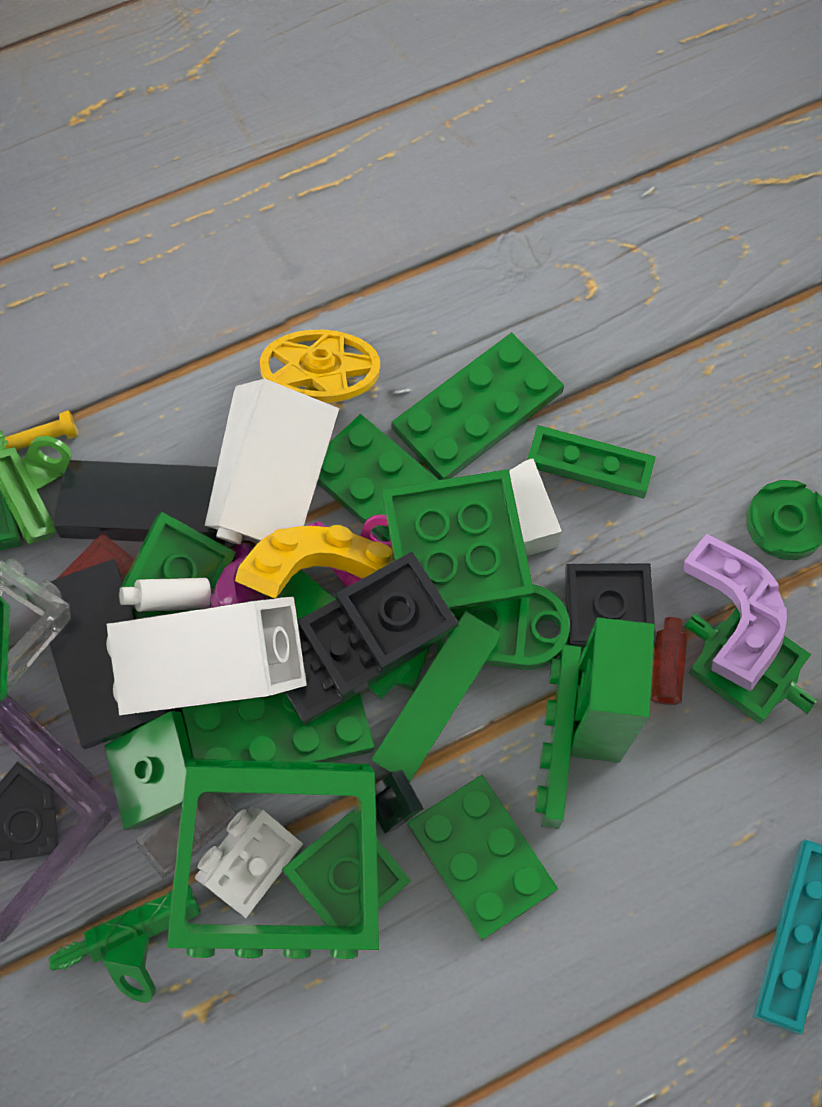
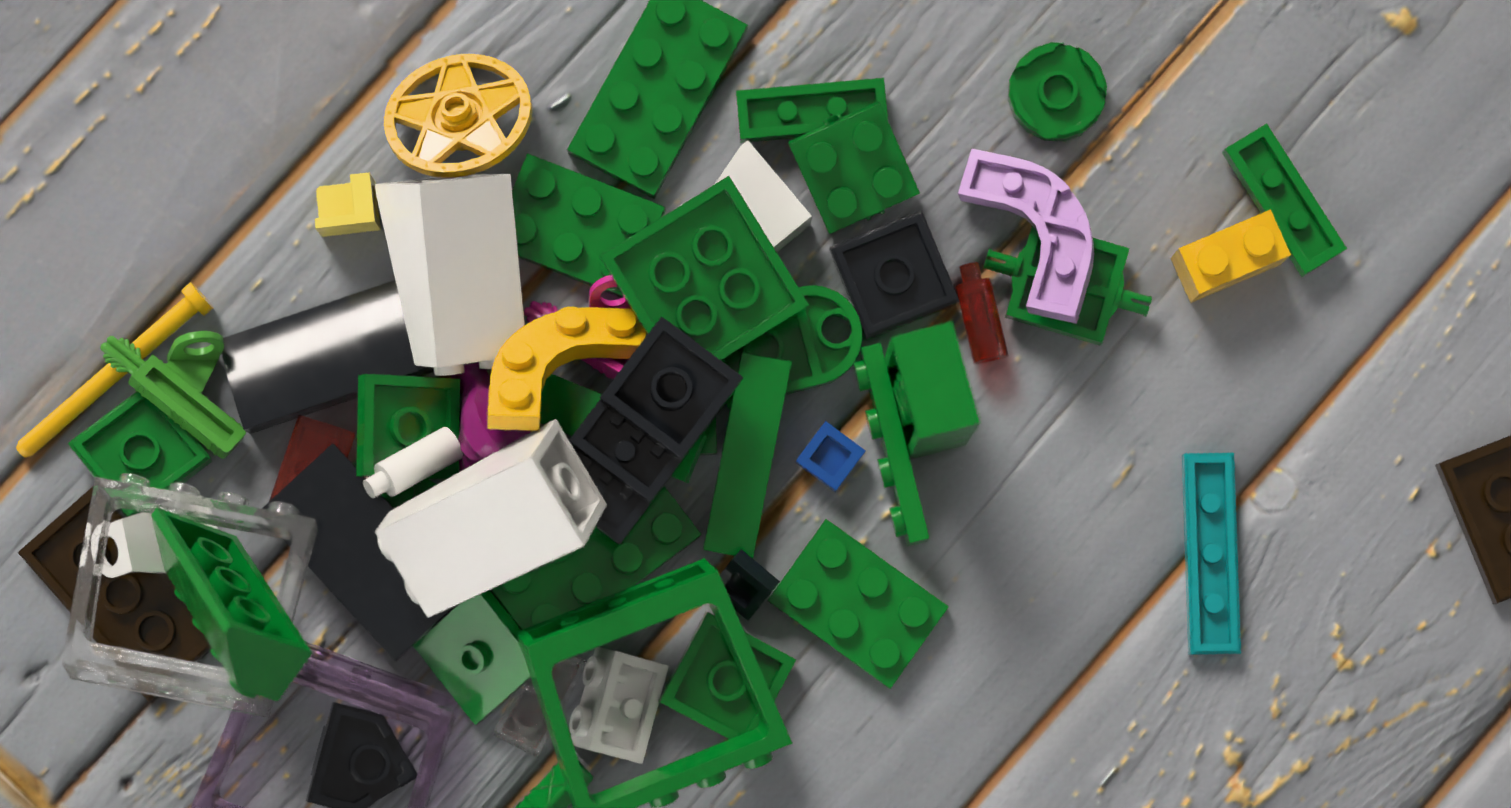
camera: 20 degrees left, 15 degrees up
none -> light yellow panel [315,172,381,237]
none -> green plate [788,101,920,234]
none -> blue plate [795,421,866,492]

